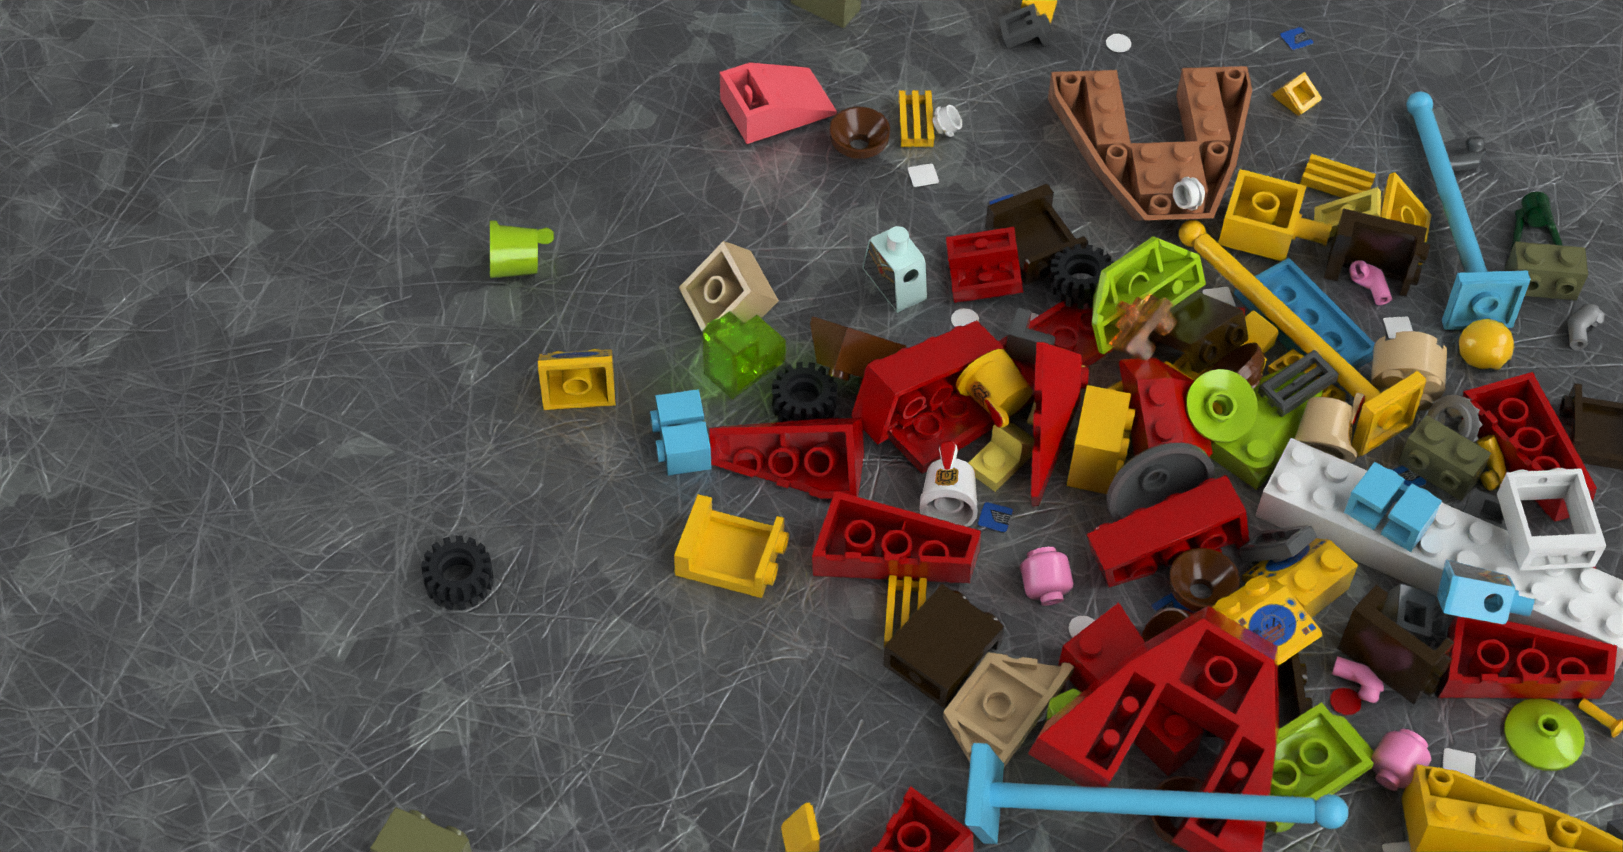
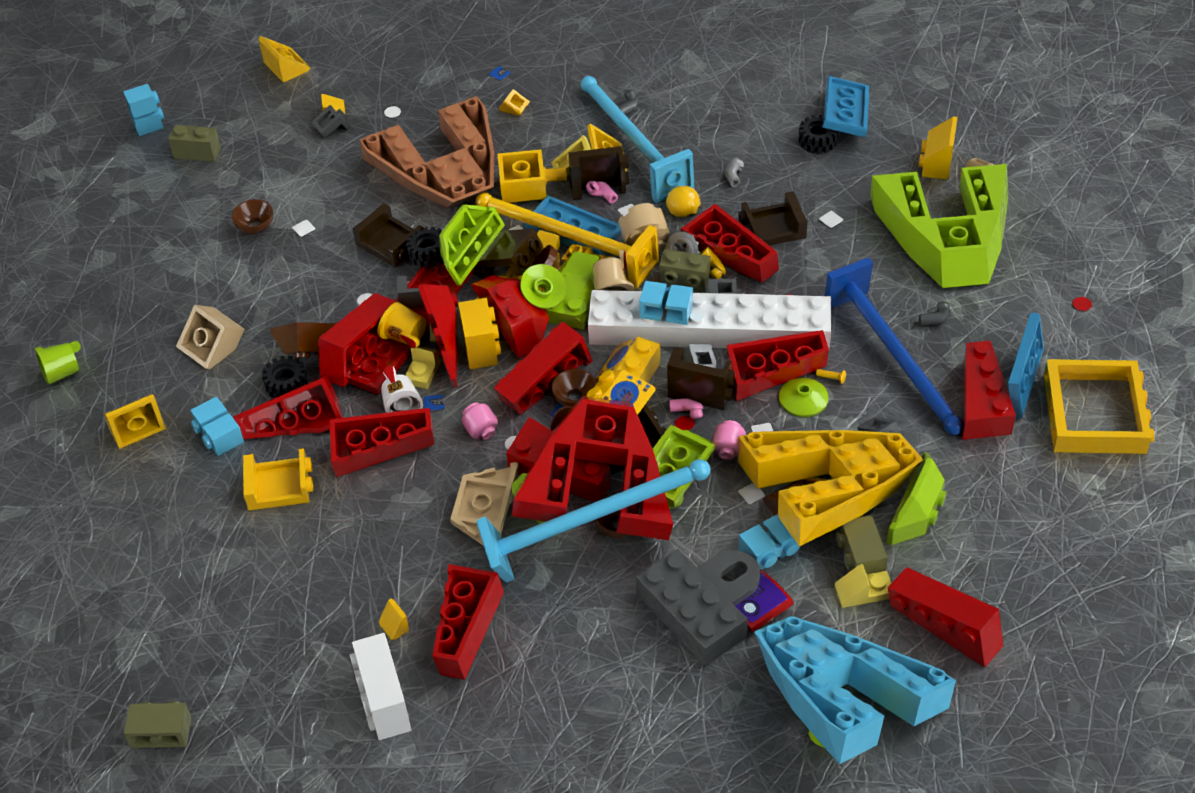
camera: 20 degrees left, 5 degrees down
black tyre [421,536,494,610] -> none
clear neon green brick [703,311,786,400] -> none
coral slope [720,62,837,144] -> none
light aqua torso [863,226,927,313] -> none
dark brown panel [883,584,1004,709] -> none
yellow tile [884,575,927,648] -> none
yellow tile [898,90,934,147] -> none
white plate [933,105,962,137] -> none
red slope [946,227,1024,303] -> none
dark grey dish [1106,443,1215,522] -> none
clear orange hips [1109,294,1177,361] -> none
white plate [1173,177,1205,211] -> none
dark grey plate [1238,525,1317,562] -> none
dark grey tile [1257,350,1339,417] -> none
yellow tile [1300,154,1376,198] -> none
medium azure torso [1437,559,1535,624] -> none
white window [1497,468,1606,571] -> none
olive brick [1504,241,1589,301] -> none
dark green plant [1510,191,1563,253] -> none

